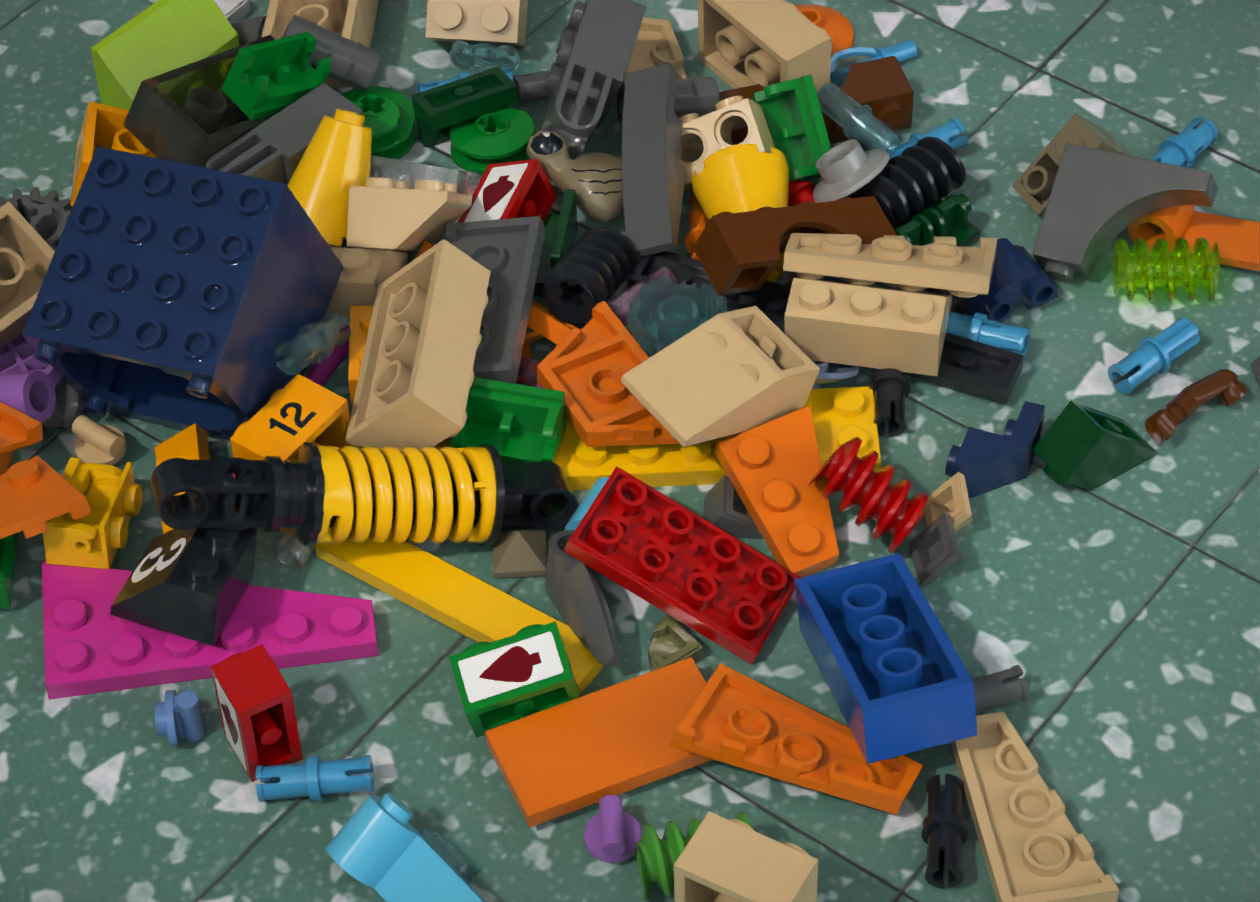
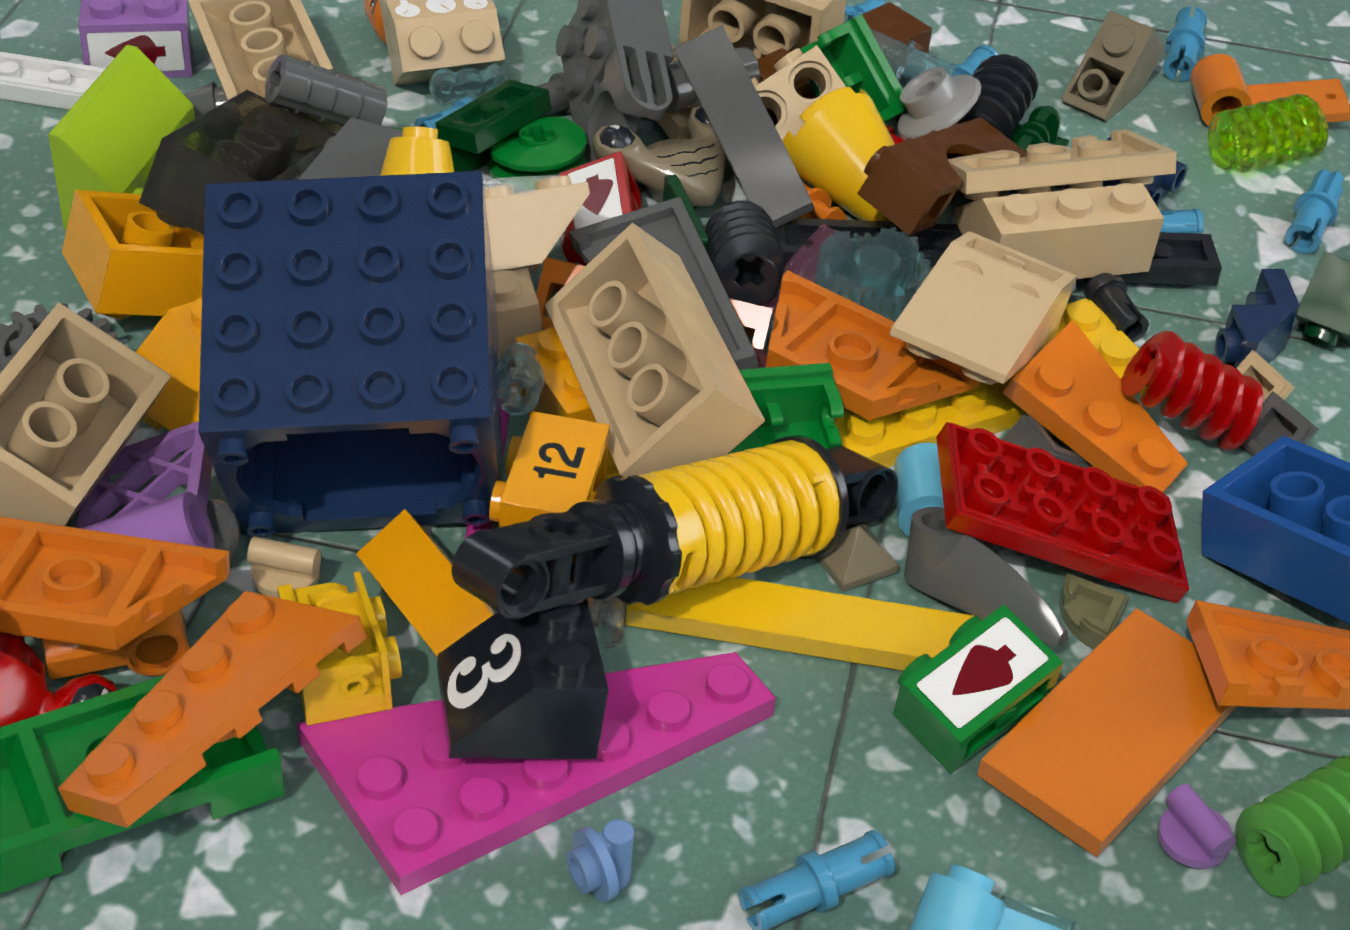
camera: 30 degrees left, 5 degrees down
red brick [211,644,303,782] -> none
green hinge [222,31,331,121] -> none
dark grey arch [1032,143,1218,282] -> none

